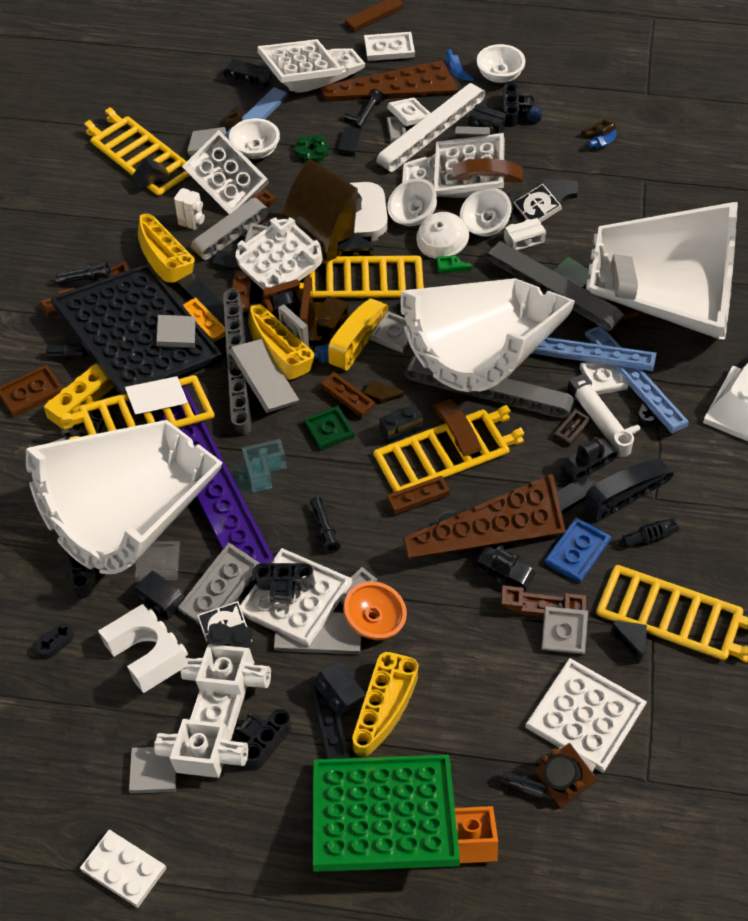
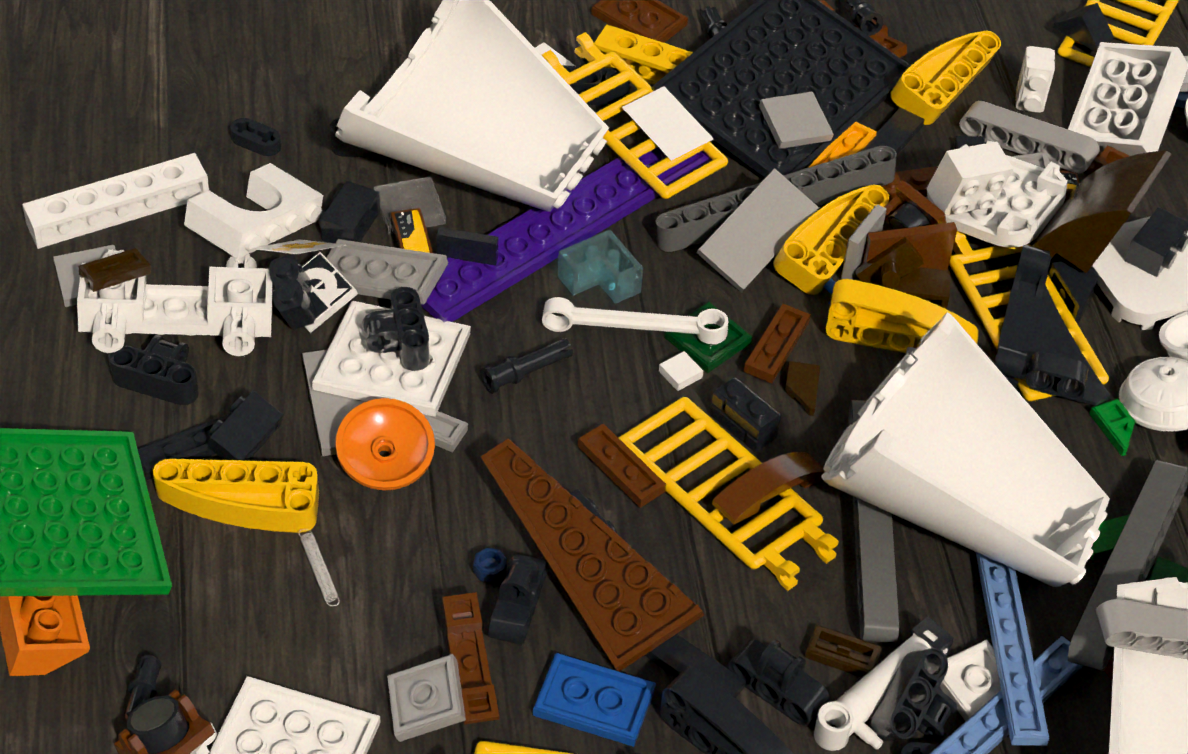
camera: 70 degrees right, 5 degrees down
none -> white brick [22,153,209,249]
none -> dark brown tile [78,248,151,292]
none -> white sticker [249,240,346,254]
none -> white piece [299,529,339,606]
none -> slope [390,208,433,253]
none -> black tile [436,227,499,265]
none -> dark blue tile [473,548,507,583]
none -> white piece [542,297,728,344]
none -> white tile [659,351,703,391]
none -> black piece [871,648,958,741]
none -> white brick [927,141,1014,216]
none -> black panel [994,245,1111,406]

